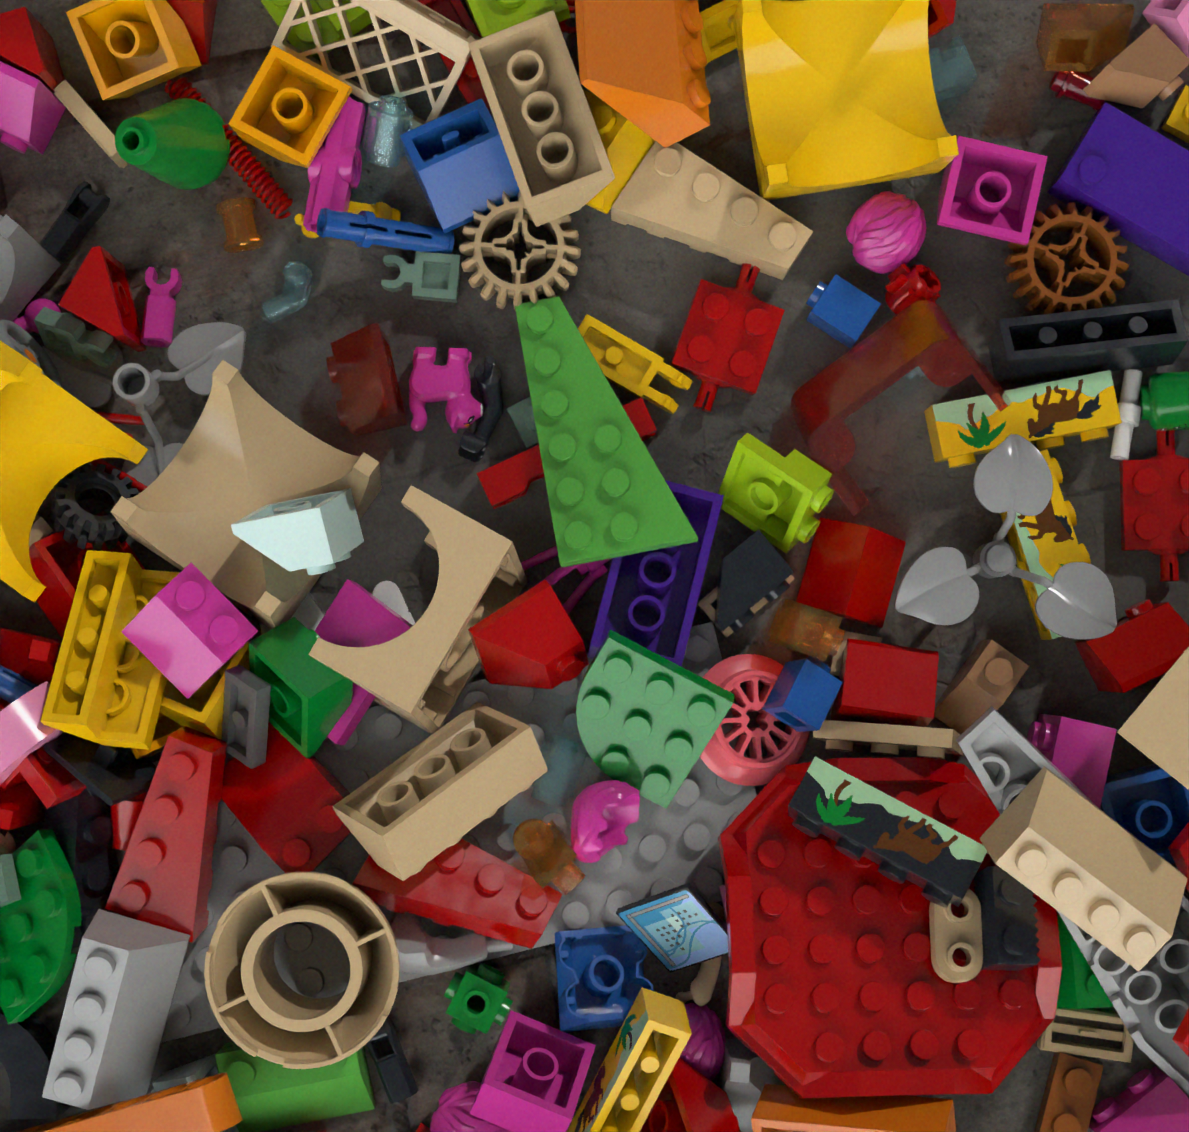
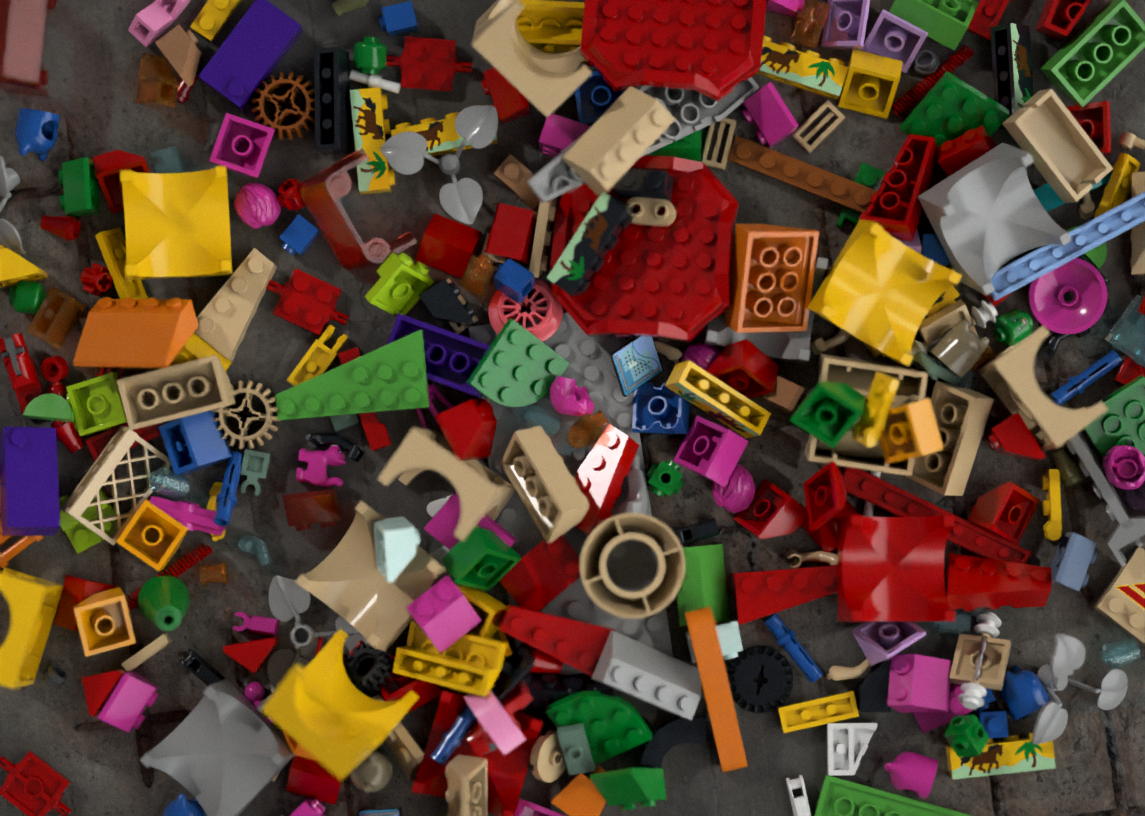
camera: 90 degrees left, 0 degrees up
sand green plate [34,307,119,368] -> none
dark grey plate [222,665,271,769] -> none

